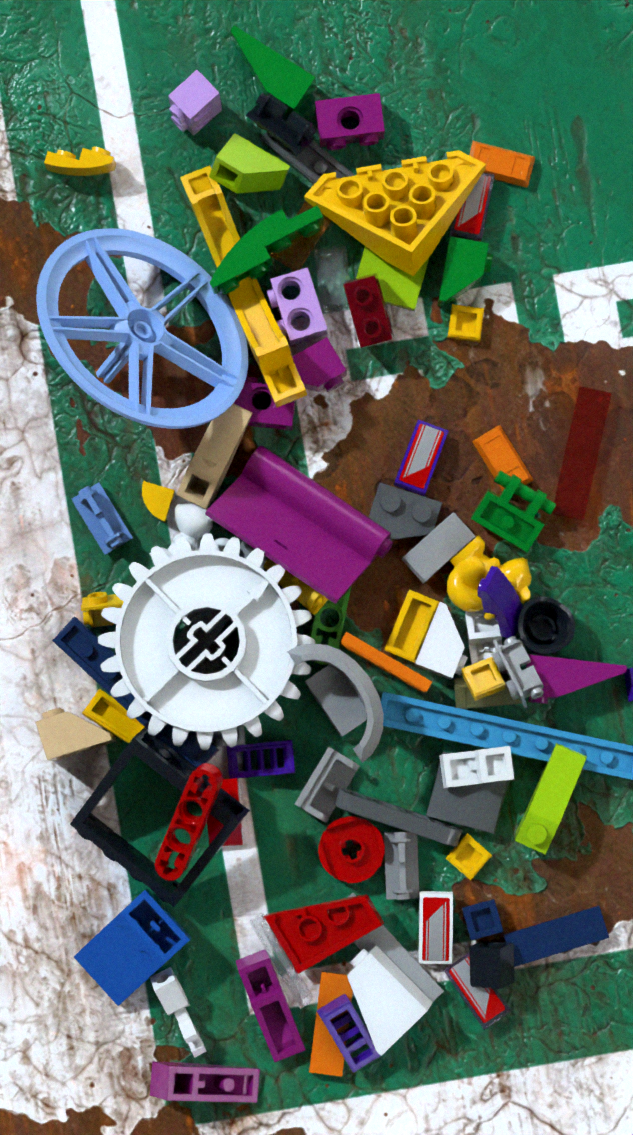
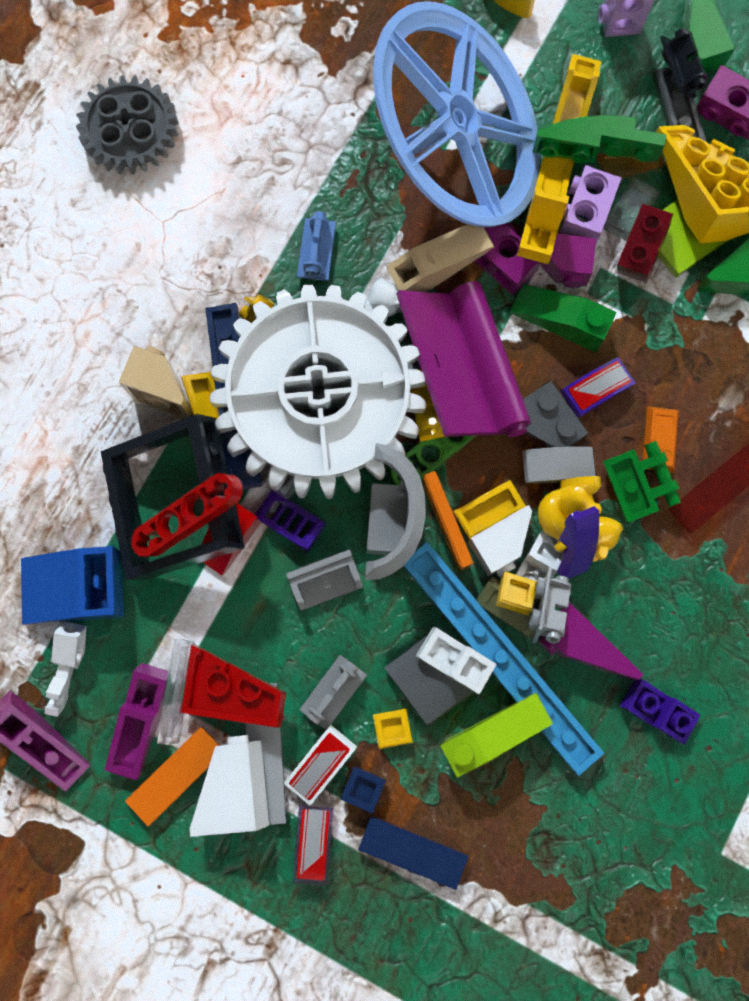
camera: 35 degrees right, 5 degrees down
yellow tile [142,481,175,523] -> none
lime slope [209,133,290,194] -> none
dark purple slope [317,994,381,1073] -> none
red plate [318,816,385,883] -> none
dark grey beam [335,788,463,846] -> none
yellow tile [447,304,484,342] -> none
black panel [469,941,515,989] -> none
black helmet [518,596,575,655] -> none
none -> green slope [510,284,617,353]

